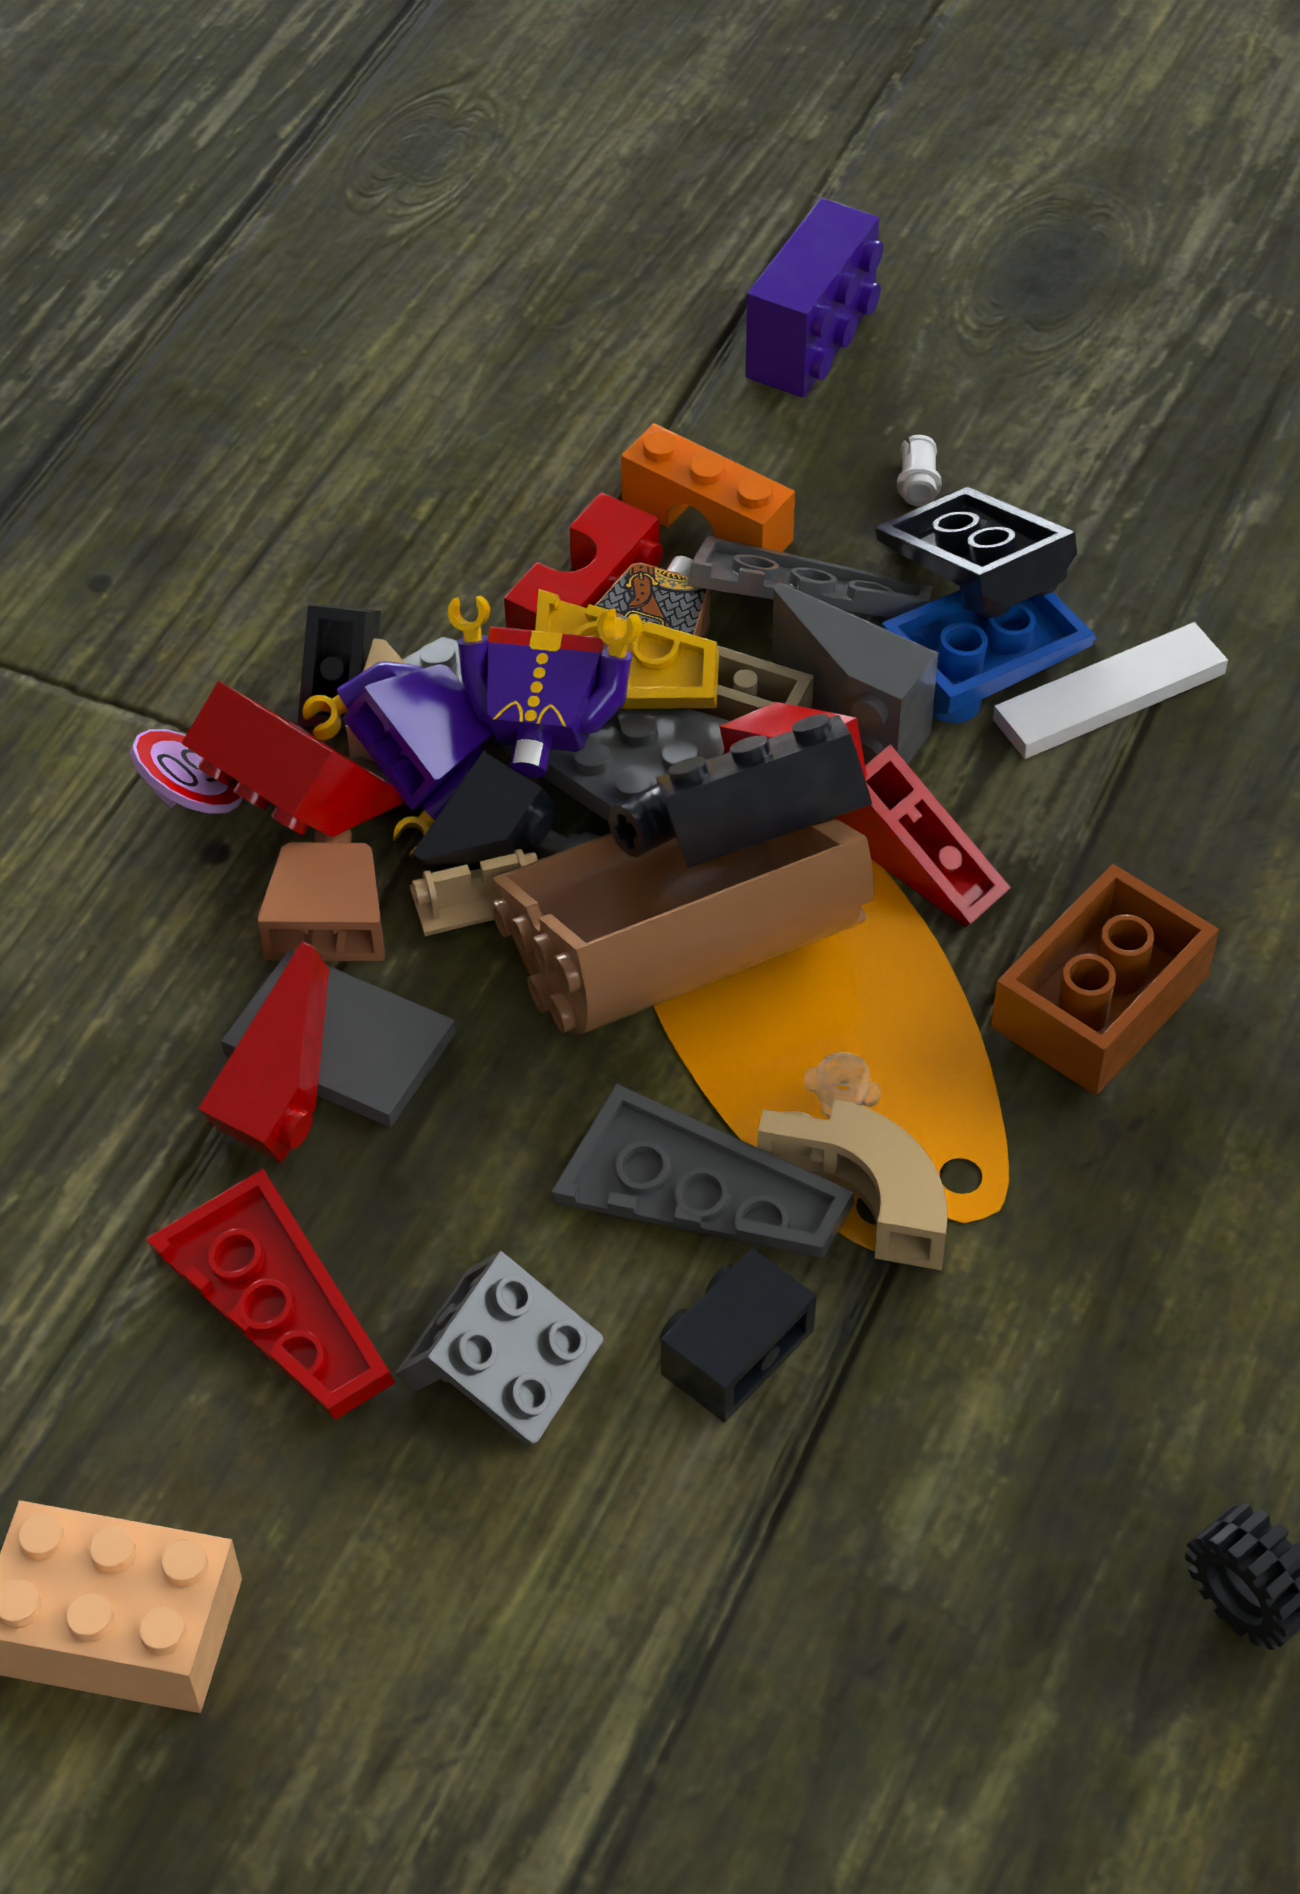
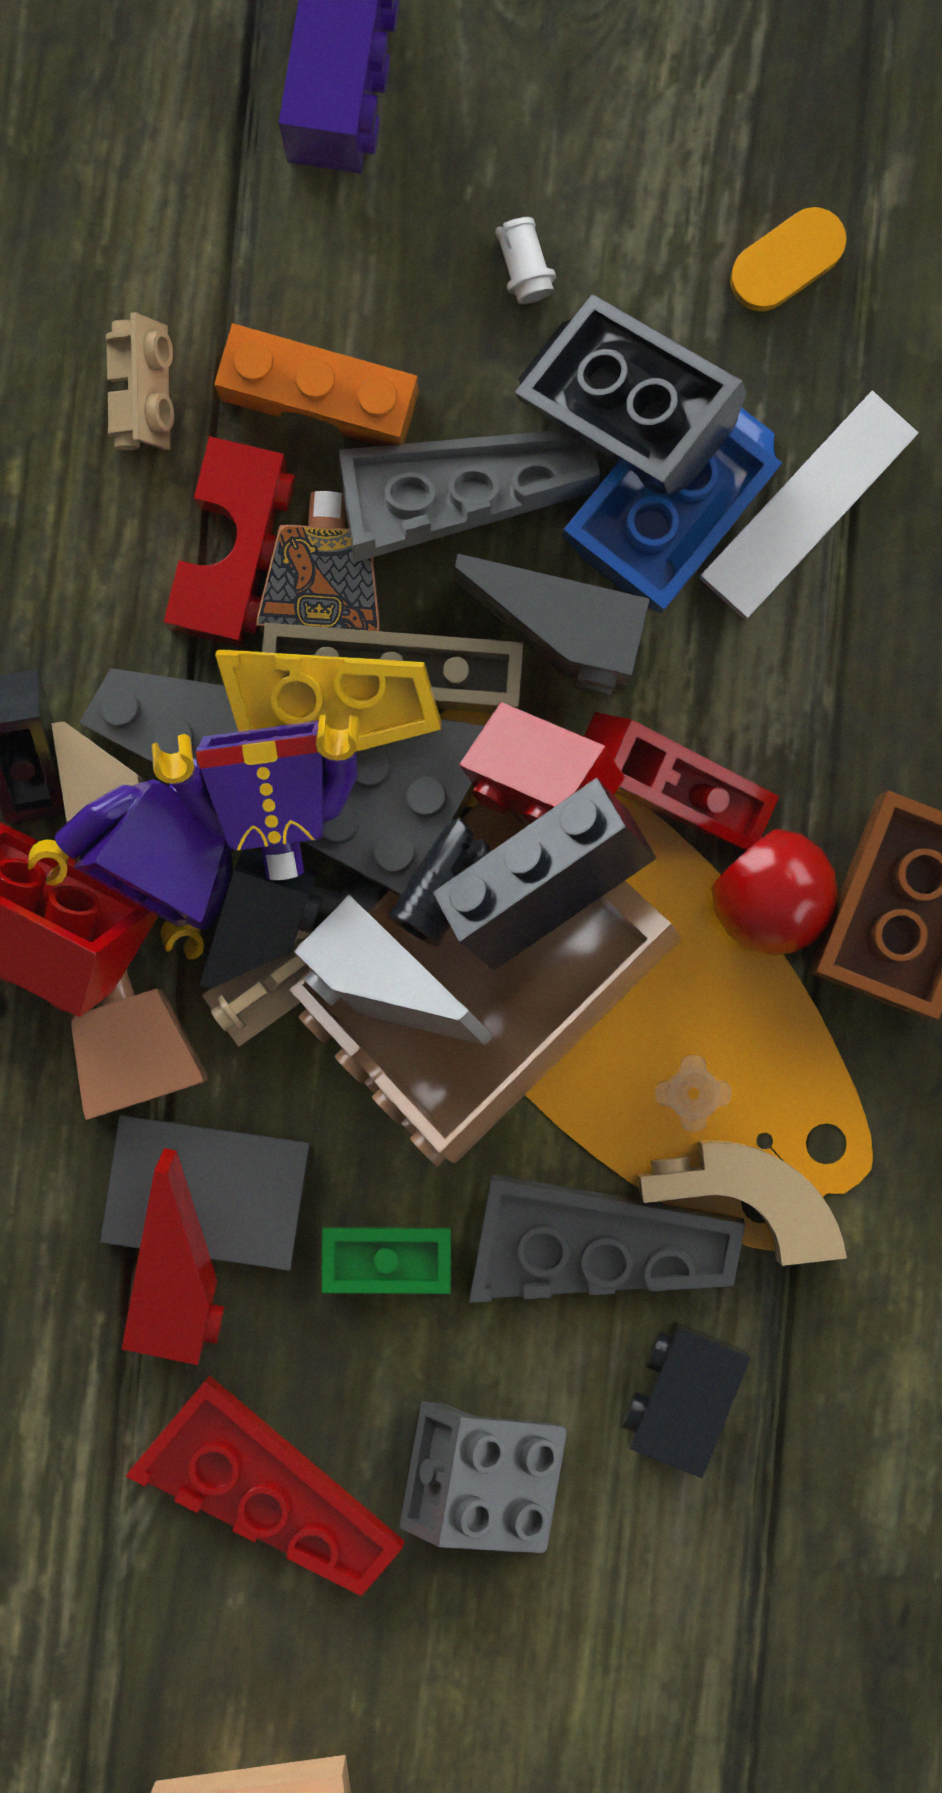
camera: 15 degrees left, 35 degrees up
none -> tan hinge [106,312,174,450]
none -> slope [294,895,494,1045]
none -> green plate [322,1227,451,1294]
none -> red helmet [711,828,839,956]
none -> light orange tile [730,207,846,312]

